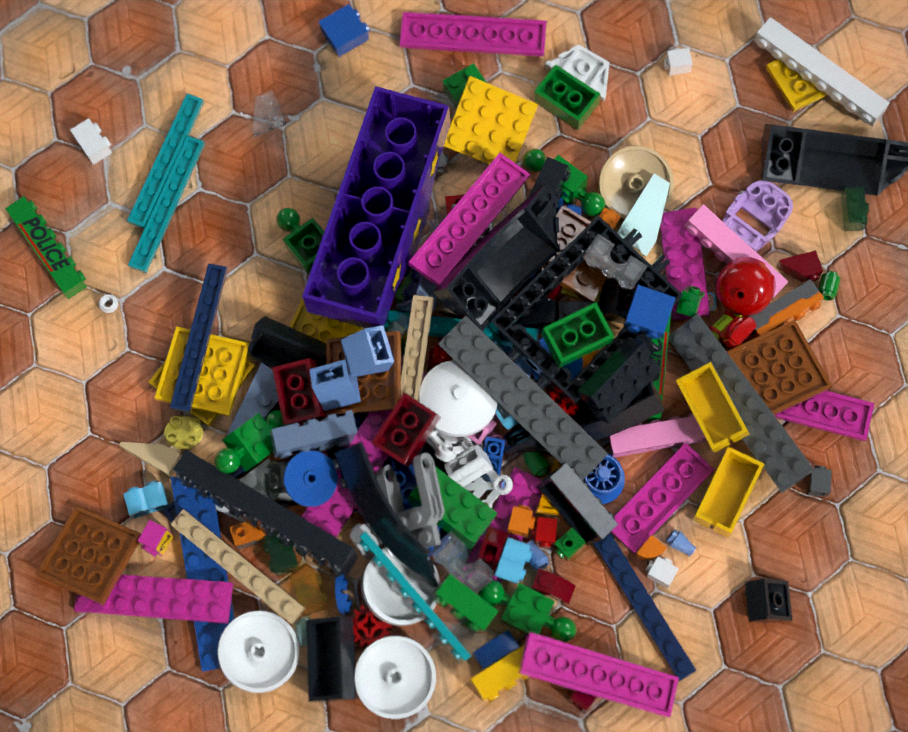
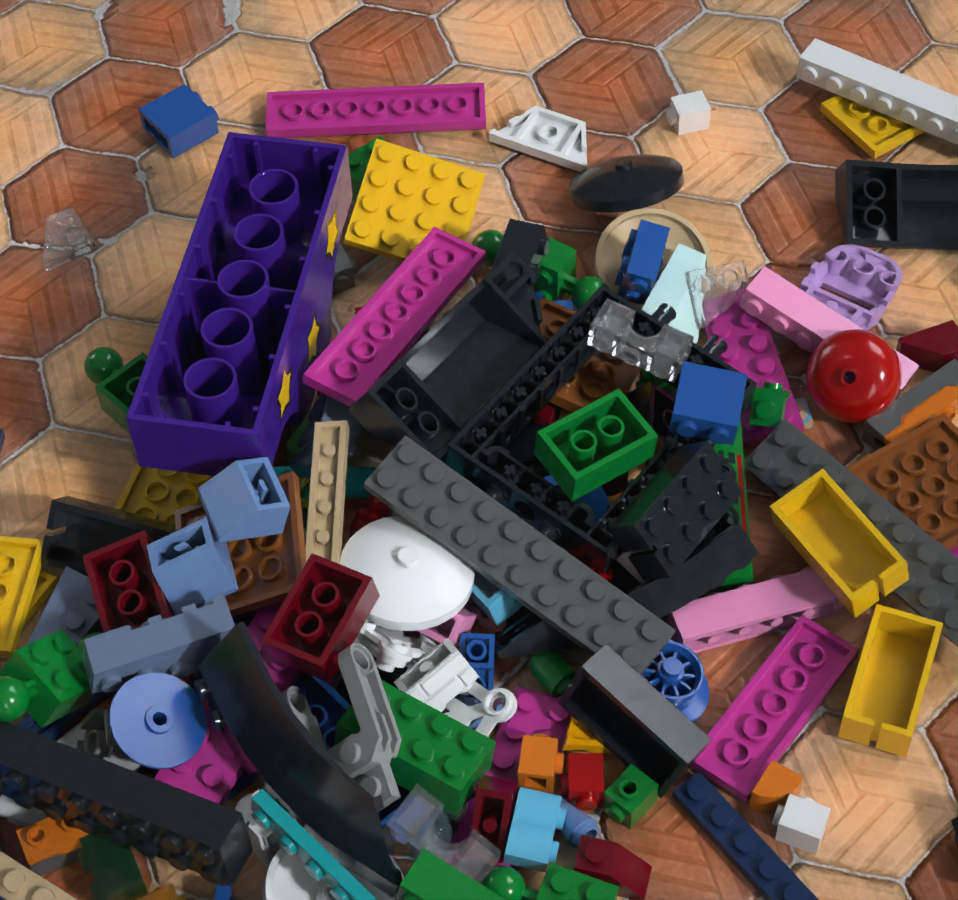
camera: 10 degrees left, 20 degrees down
green brick [534,64,601,130] -> none
medium blue cone [665,529,696,557] -> none
red piece [709,311,757,348] -> none
none -> black dish [569,154,684,213]
none -> blue brick [614,219,670,305]
none -> clear wing [685,260,750,329]

